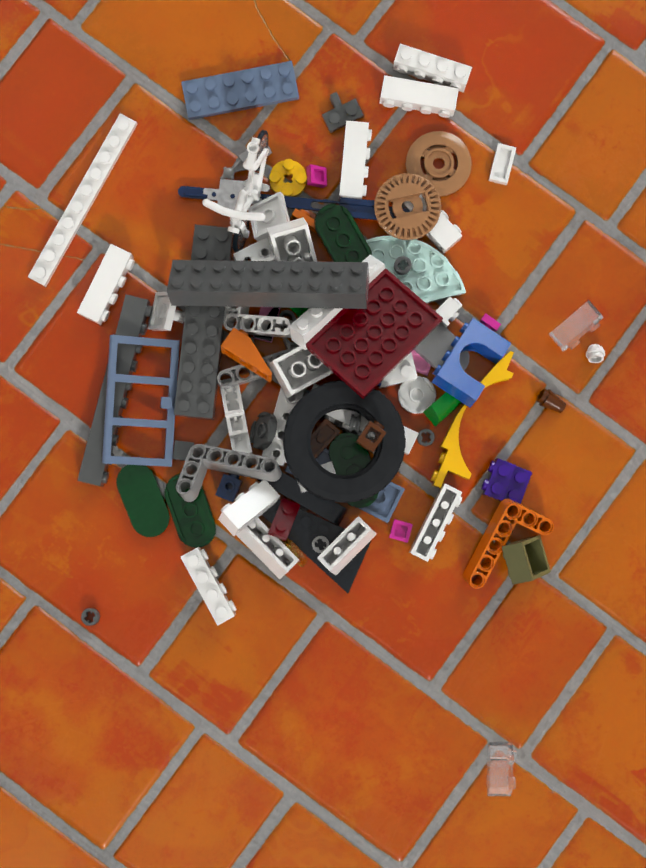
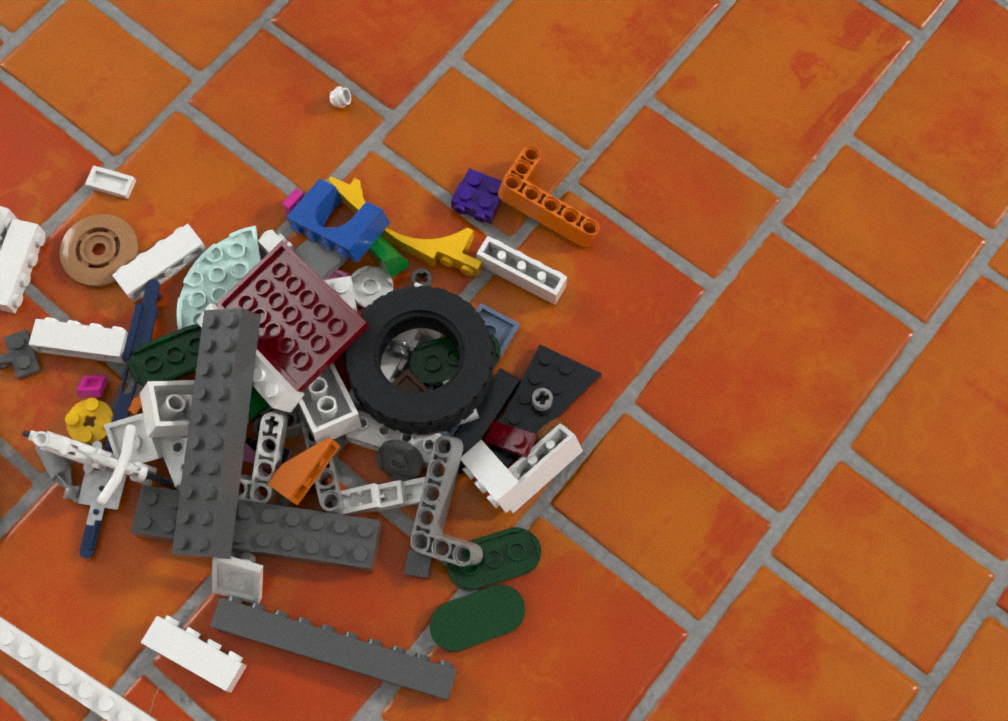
camera: 80 degrees left, 15 degrees down
dark grey bush [81,608,100,626] -> none
sand blue door [102,334,180,467] -> none
white brick [181,547,237,626] -> none
dark blue brick [215,473,243,502] -> none
white brick [317,516,377,575] -> none
reddish brown brick [355,421,387,453] -> none
medium nougat piece [374,173,441,240] -> none
dark pink plate [389,519,413,543] -> none
dark grey bush [394,256,412,275] -> none
clear brick [486,742,517,796] -> none
olive piece [502,535,551,585] -> none
reddish brown cone [536,388,566,413] -> none
clear brick [548,300,603,352] -> none

